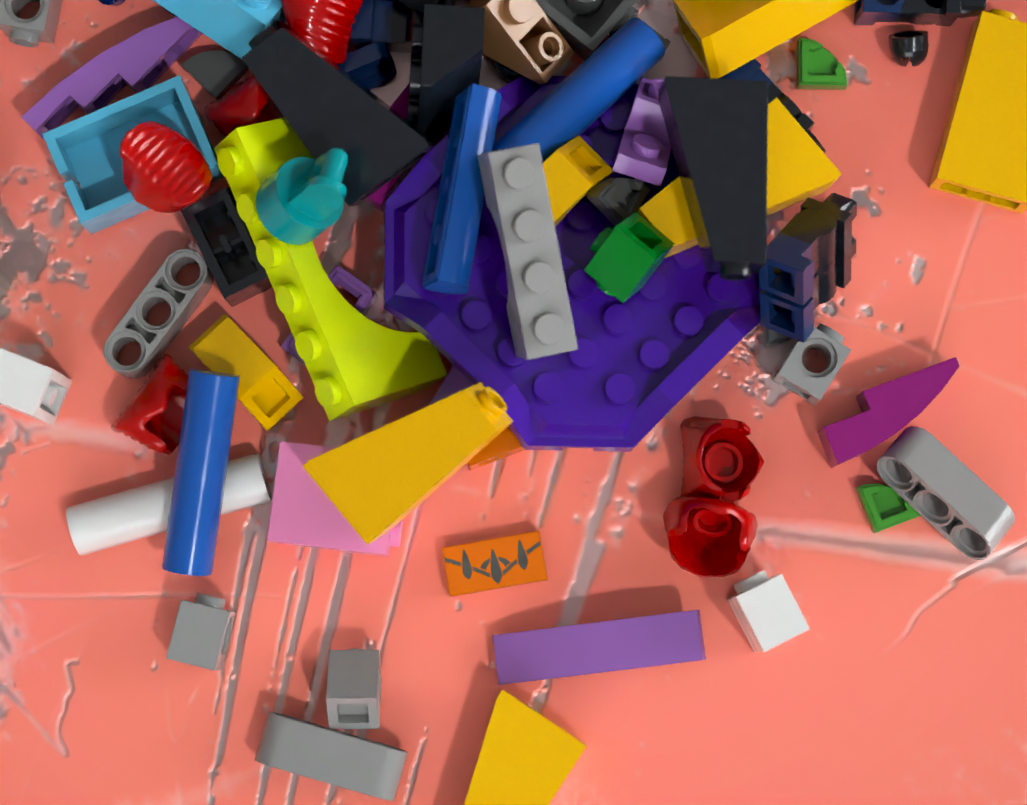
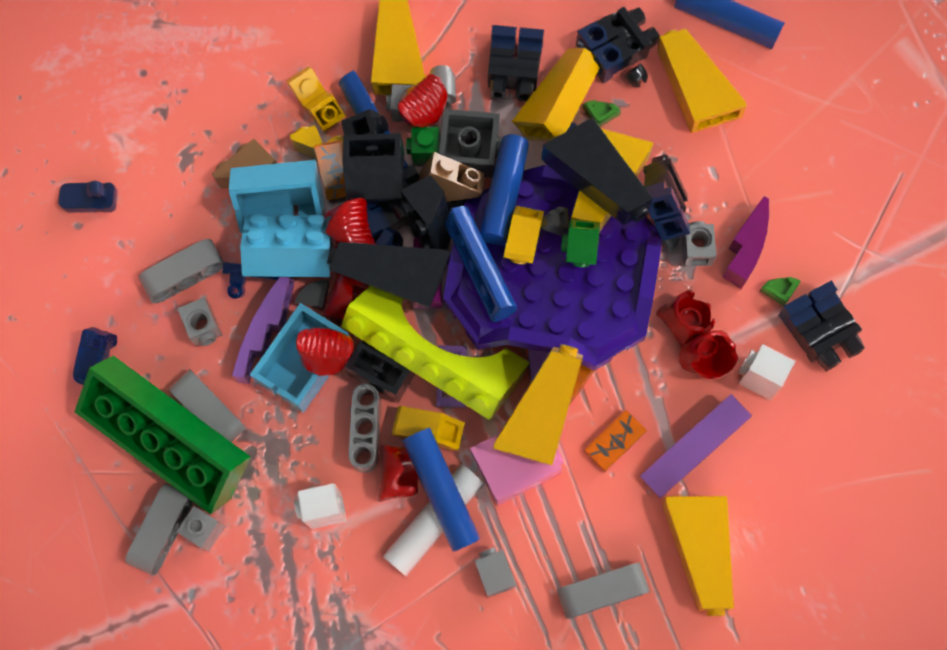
camera: 30 degrees left, 10 degrees down
teal piece [256,148,348,245] -> none
light grey brick [326,648,382,729] -> none
light grey arch [477,143,578,360] -> none
medium lavender slope [612,77,671,186] -> none
light grey beam [877,426,1015,560] -> none
none -> black hips [779,280,865,372]

